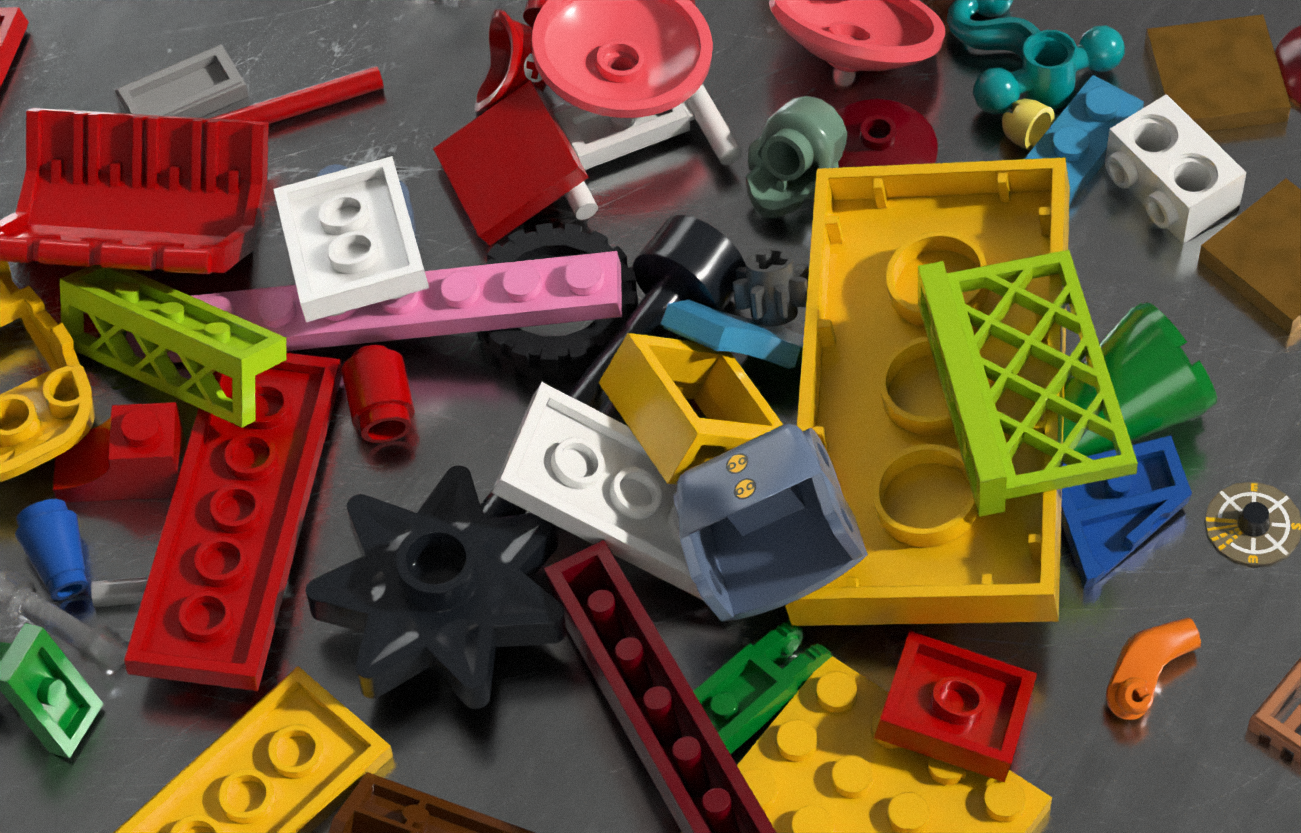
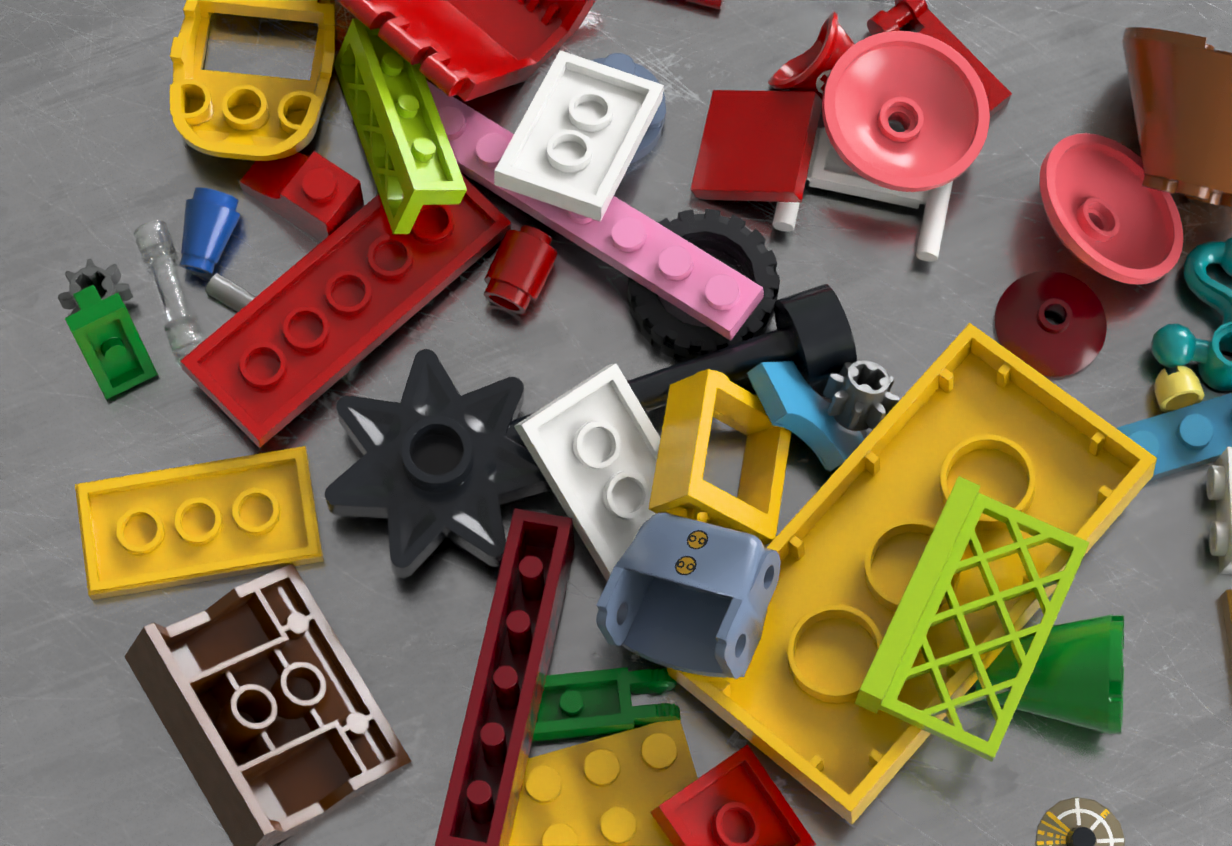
camera: 30 degrees right, 15 degrees up
sand green head [746,96,847,218] -> none
blue wing [1061,435,1192,589] -> none

